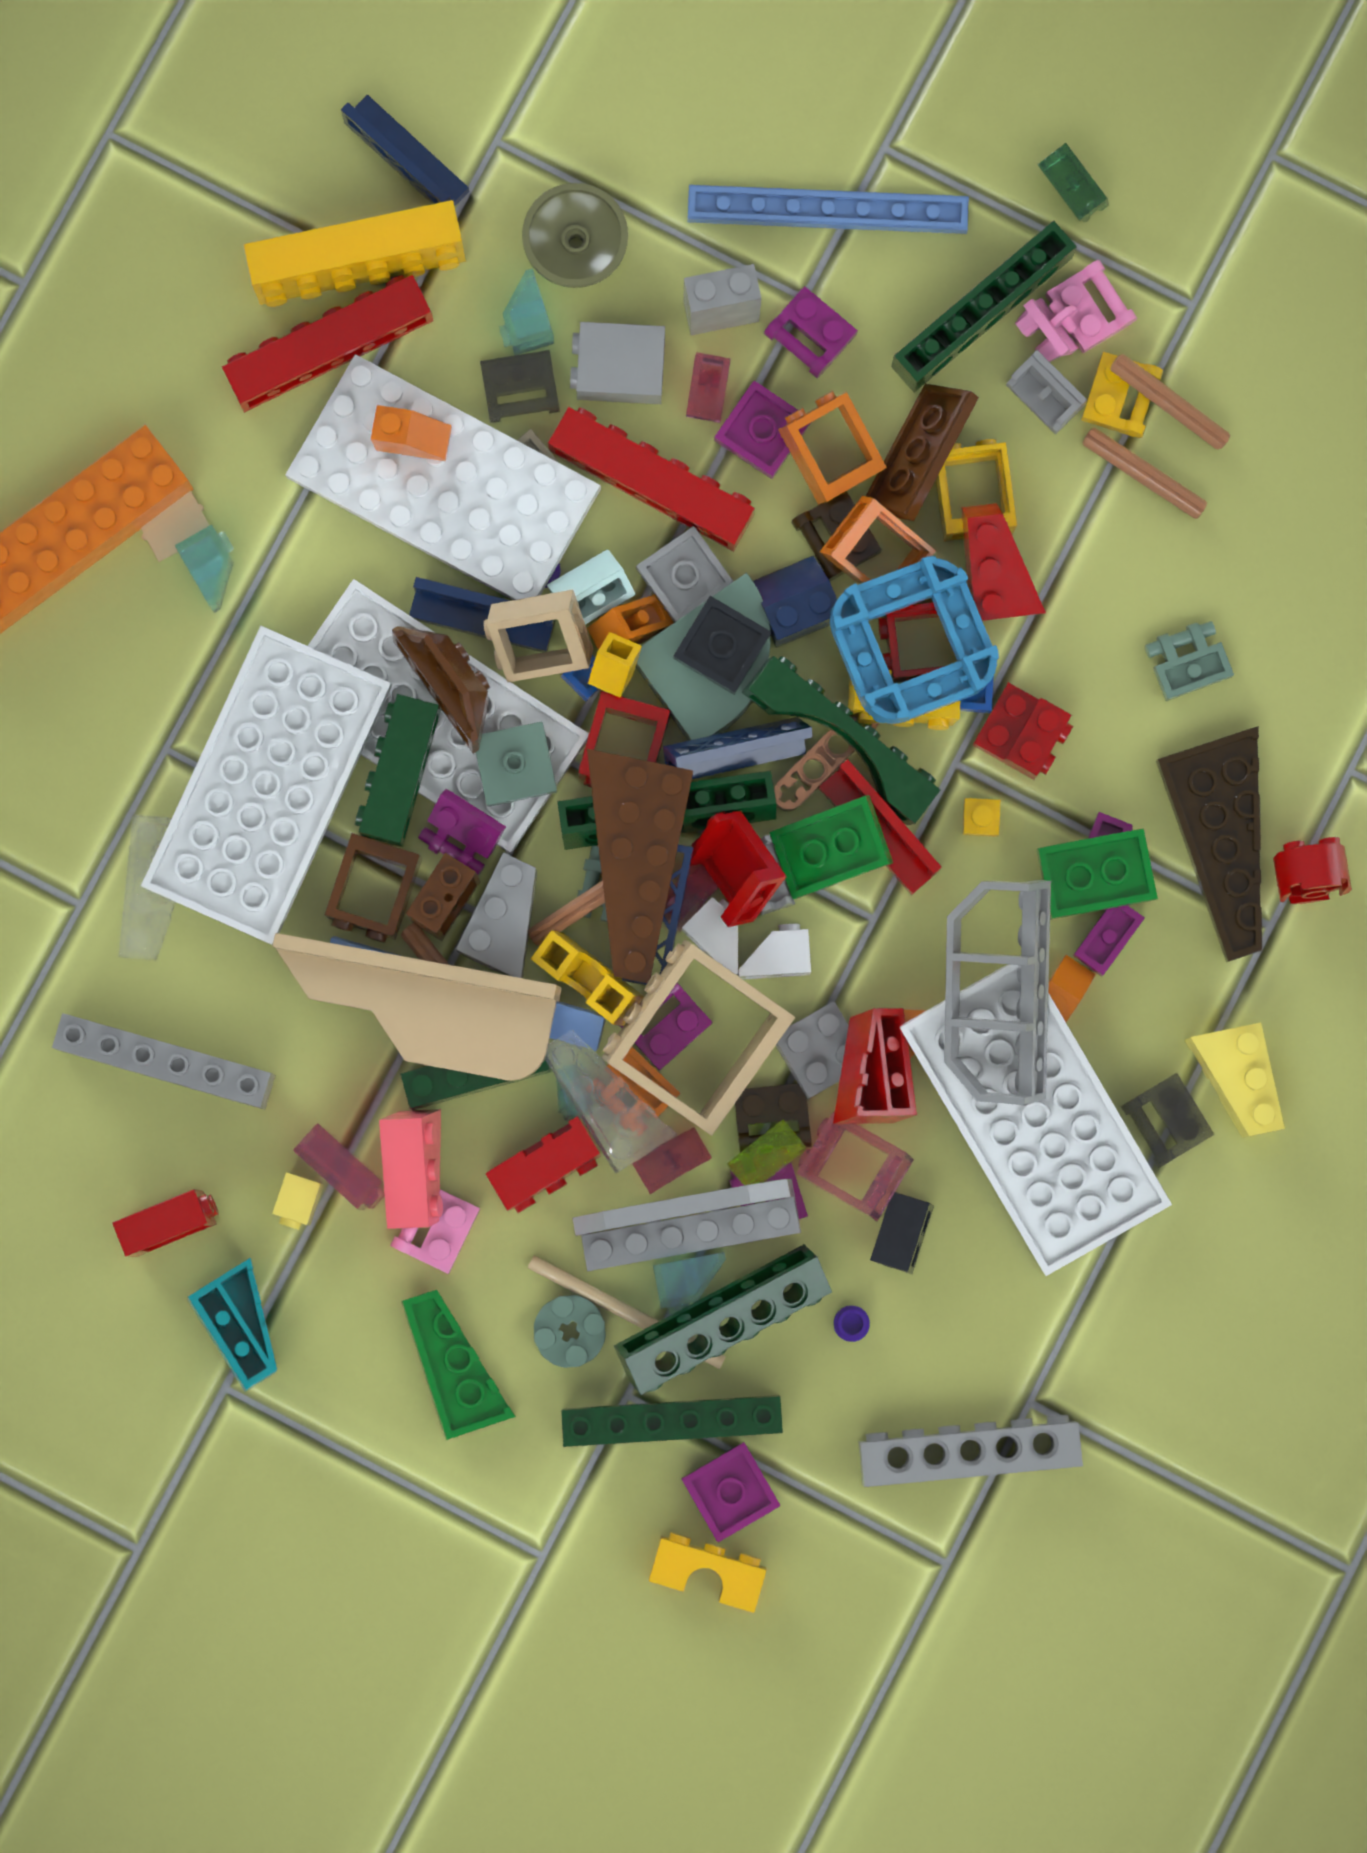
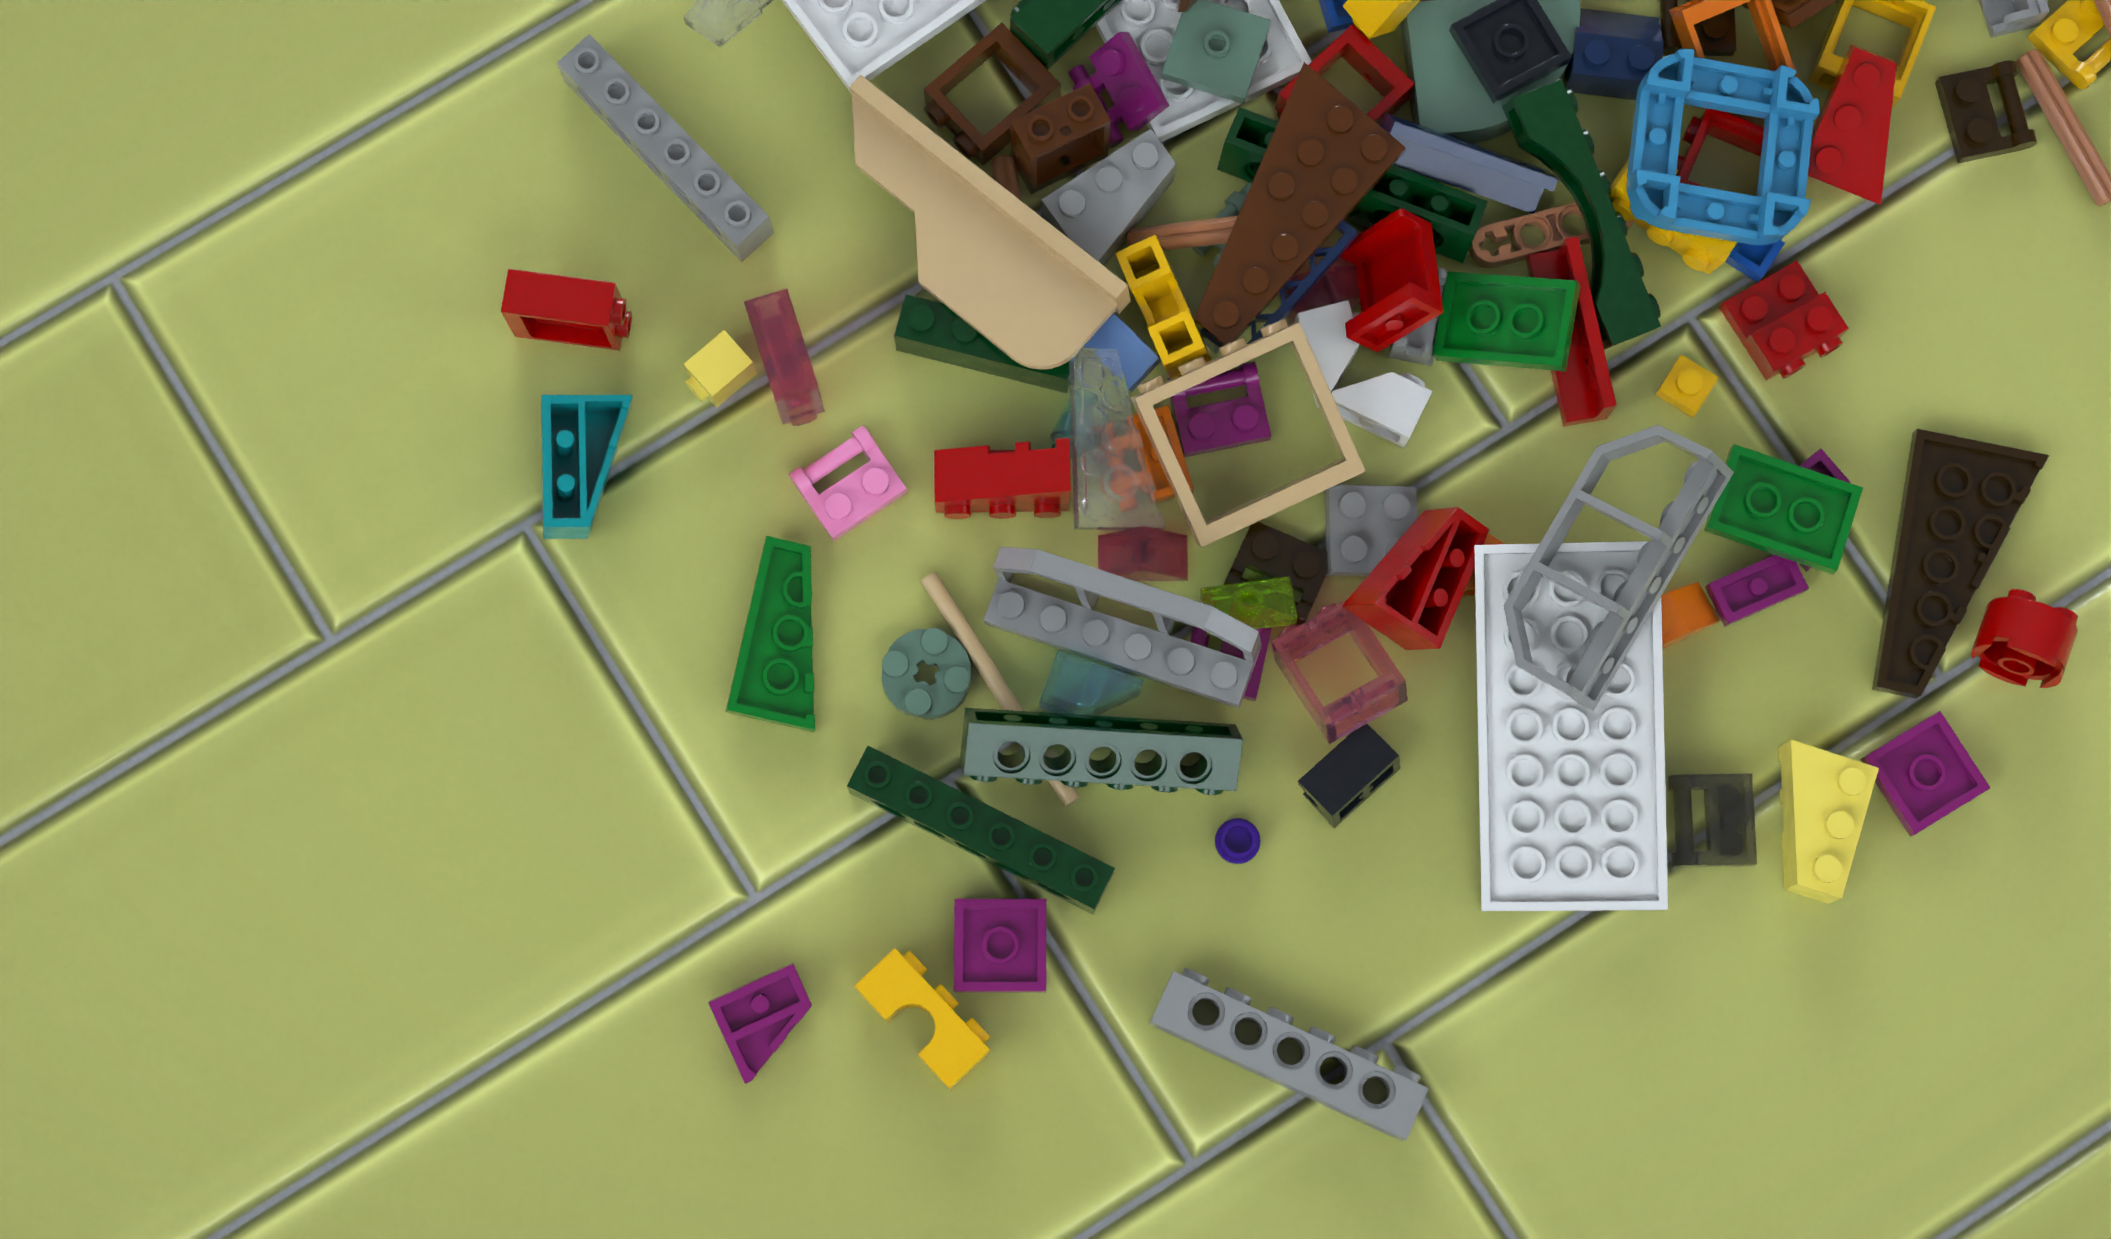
camera: 30 degrees right, 5 degrees down
coral wedge [379,1109,443,1229] -> none
sand green plate [1145,621,1234,701] -> none
none -> magenta wing [708,963,812,1084]
none -> magenta plate [1860,711,1990,836]
none -> dark brown plate [1935,60,2037,163]

